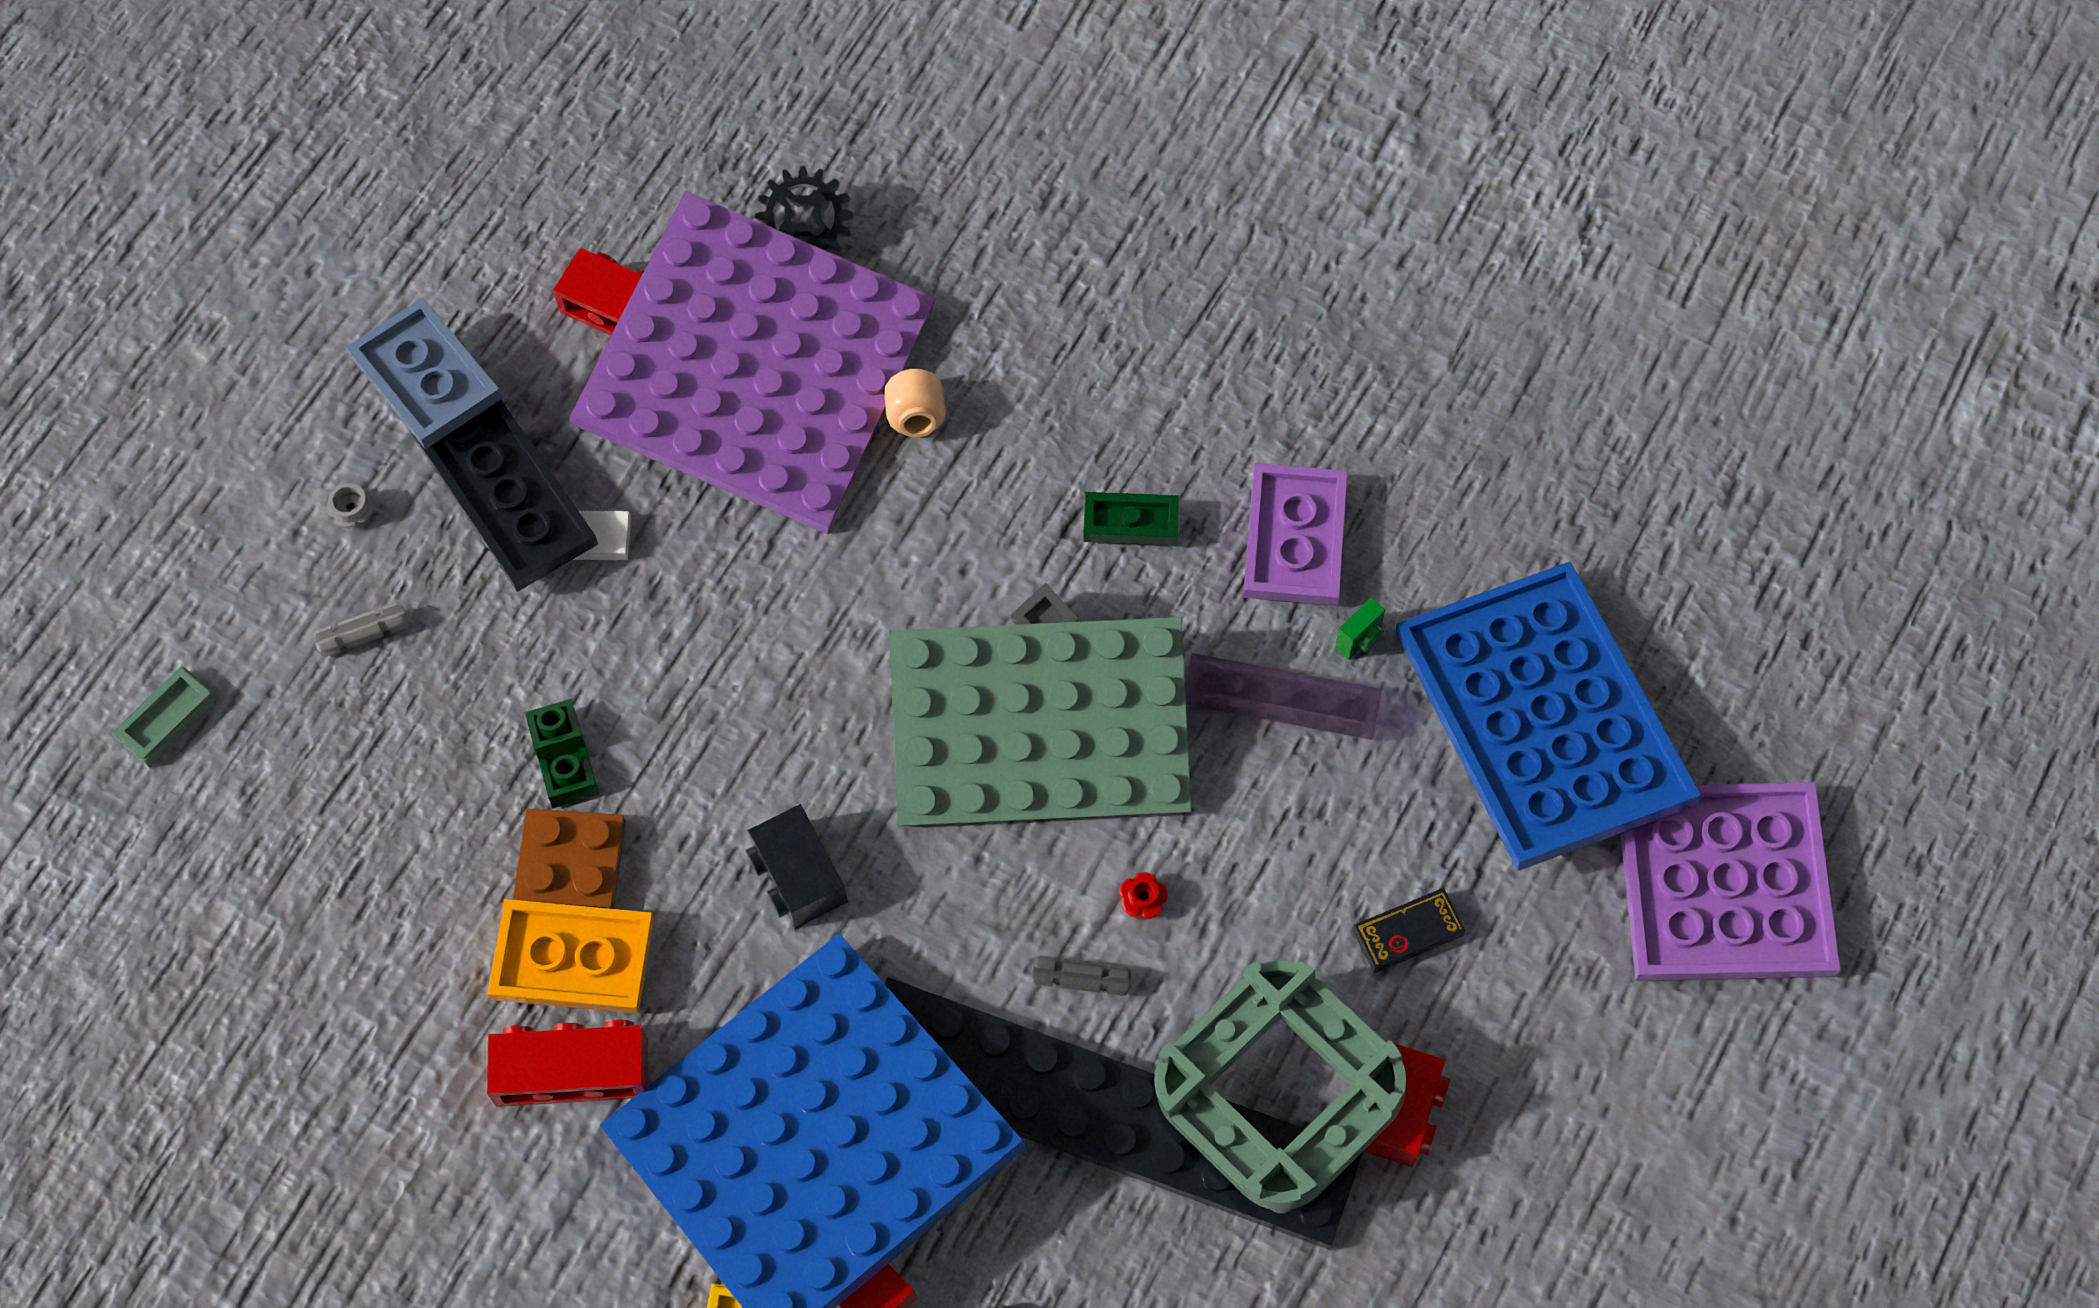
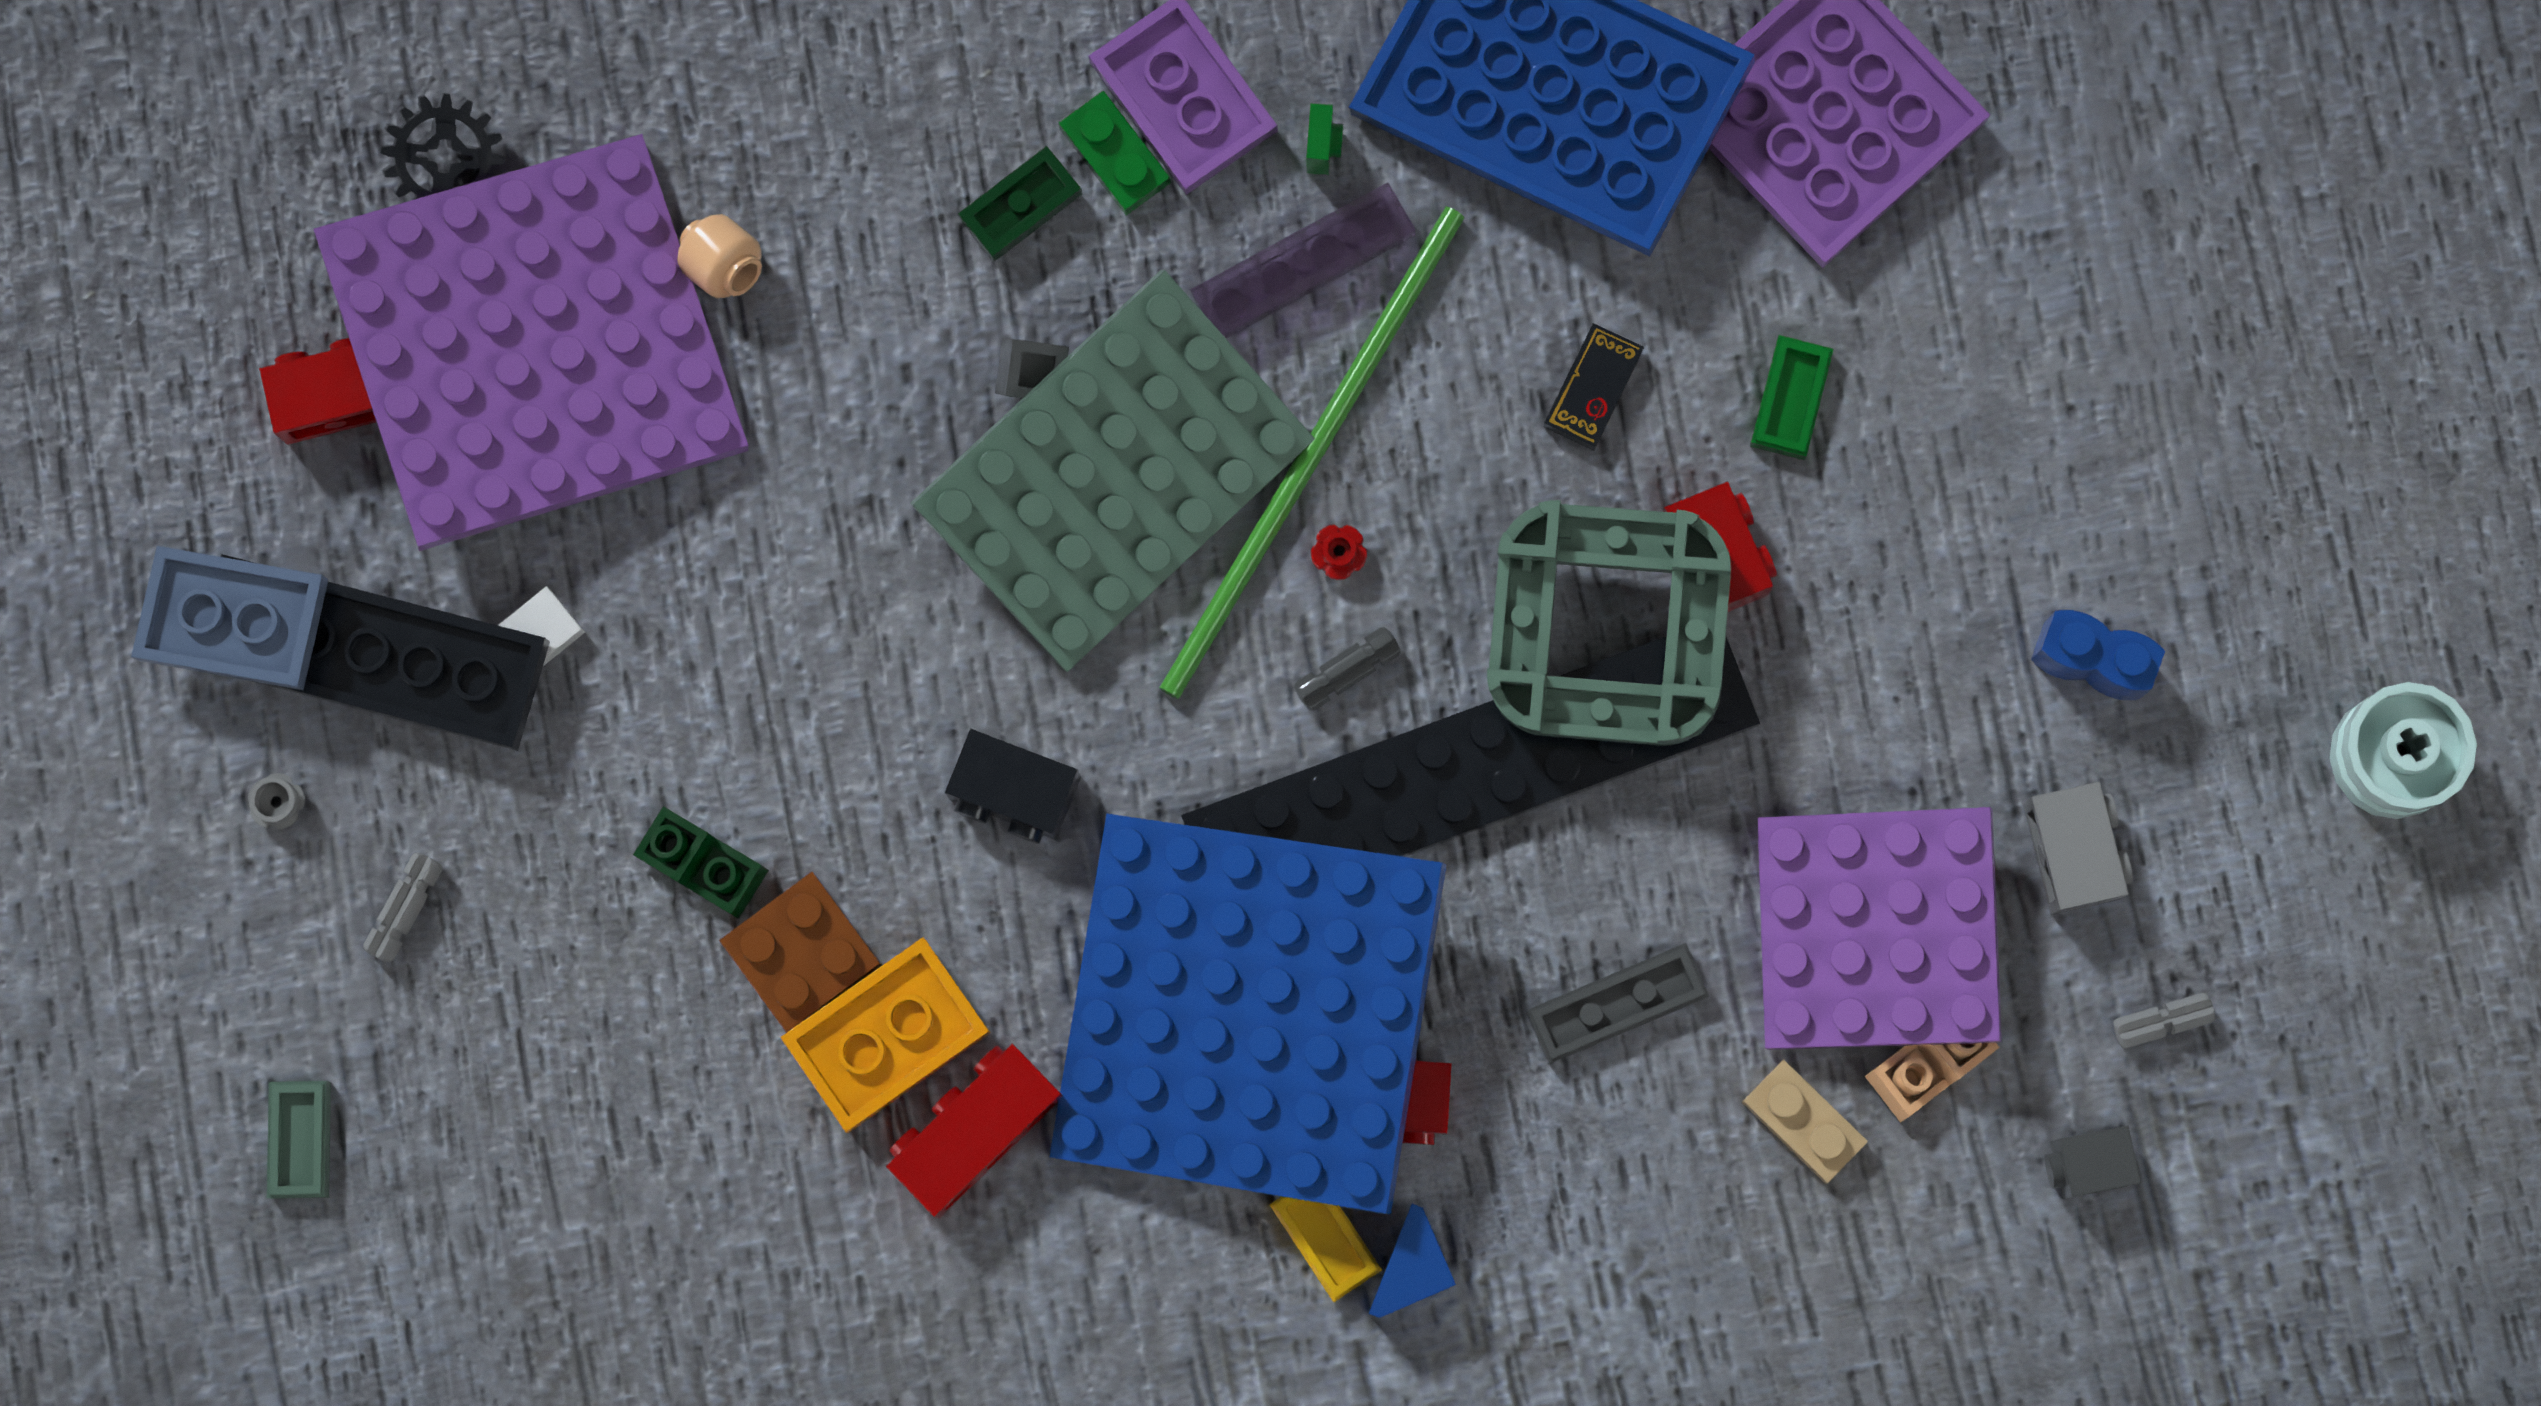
camera: 35 degrees left, 15 degrees up
none -> green plate [1058,90,1171,216]
none -> bright green piece [1159,207,1465,700]
none -> green tile [1750,335,1834,461]

